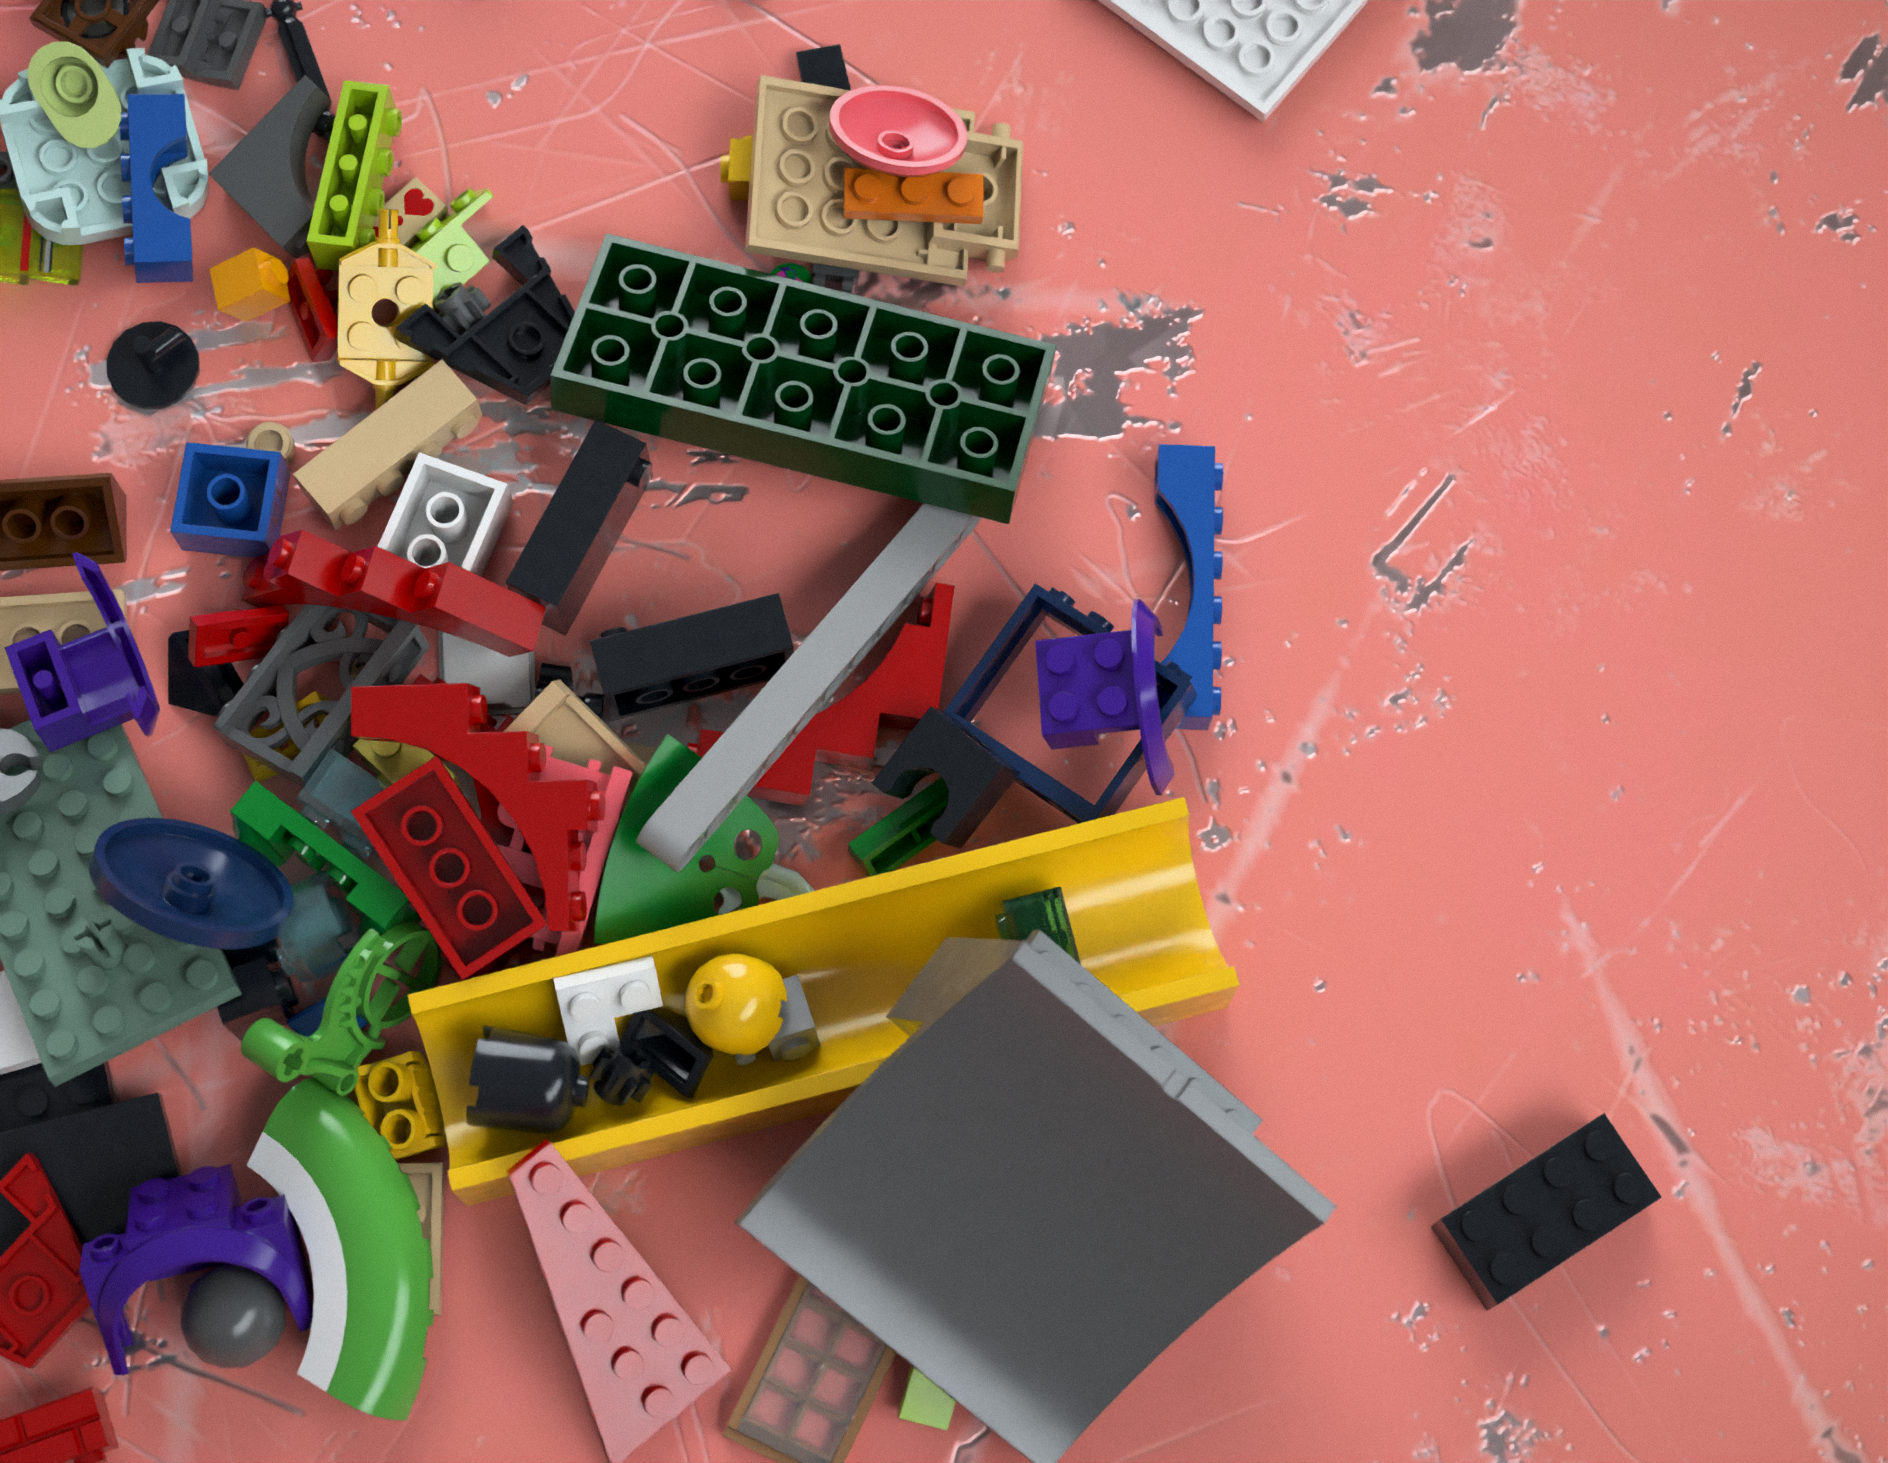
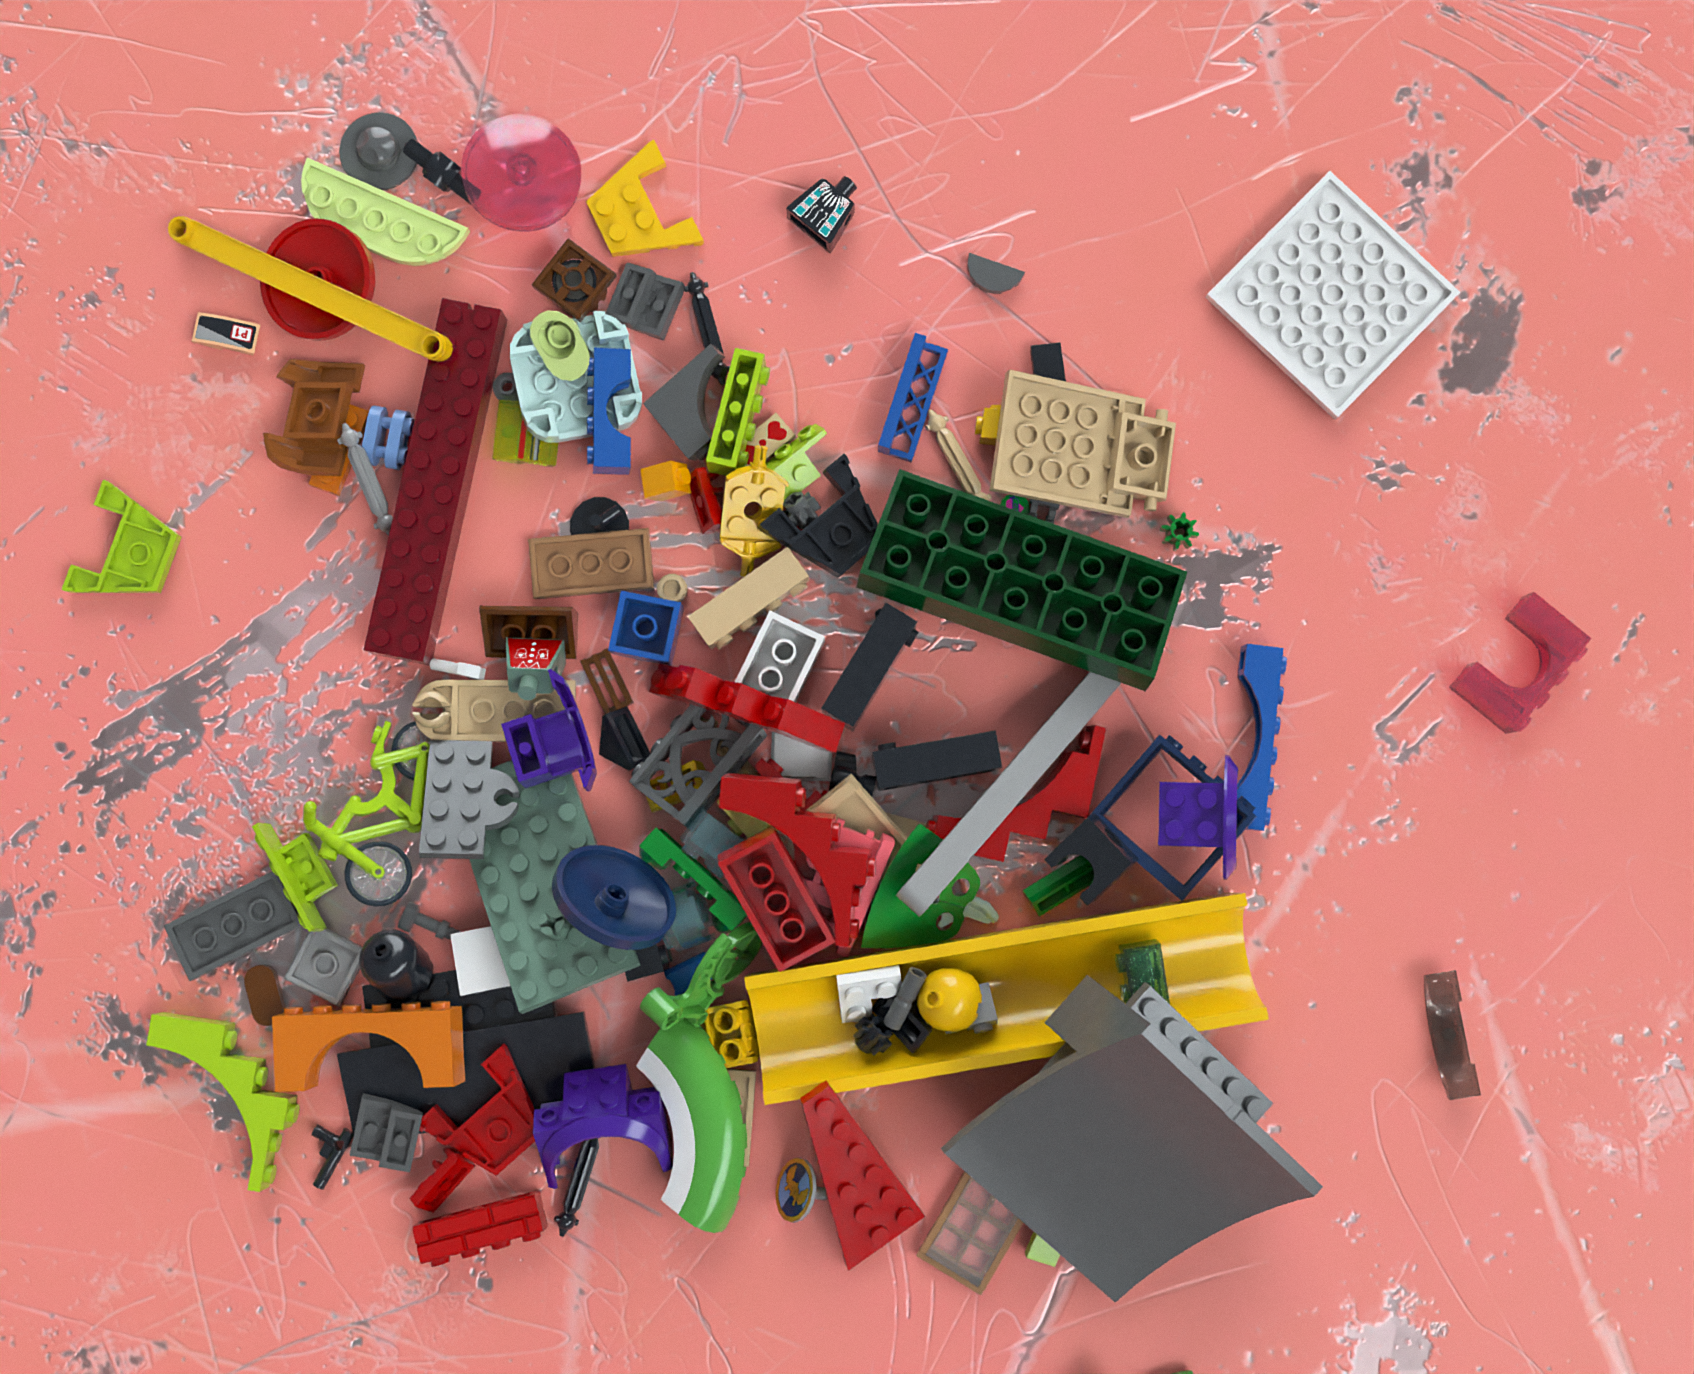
camera: 10 degrees right, 10 degrees up
dark grey piece [180,1263,286,1368] -> none
red plate [188,605,289,668] -> none
black cylinder [466,1025,590,1134] -> none
coral dish [829,85,967,177] -> none
orange plate [843,168,984,224] -> none
black piece [1431,1113,1662,1310] -> none
none -> torso [506,637,566,700]
none -> medium nougat tile [528,528,655,600]
none -> black wheel [554,1138,599,1237]
none -> reddish brown tile [580,648,634,714]
none -> shield [776,1158,827,1223]
none -> blue fence [878,333,948,463]
none -> dark grey piece [883,967,927,1030]
none -> tan wheel [925,409,992,501]
none -> green gear [1160,512,1199,551]
none -> clear smoke slope [1424,970,1481,1100]
none -> clear pink arch [1449,592,1592,734]

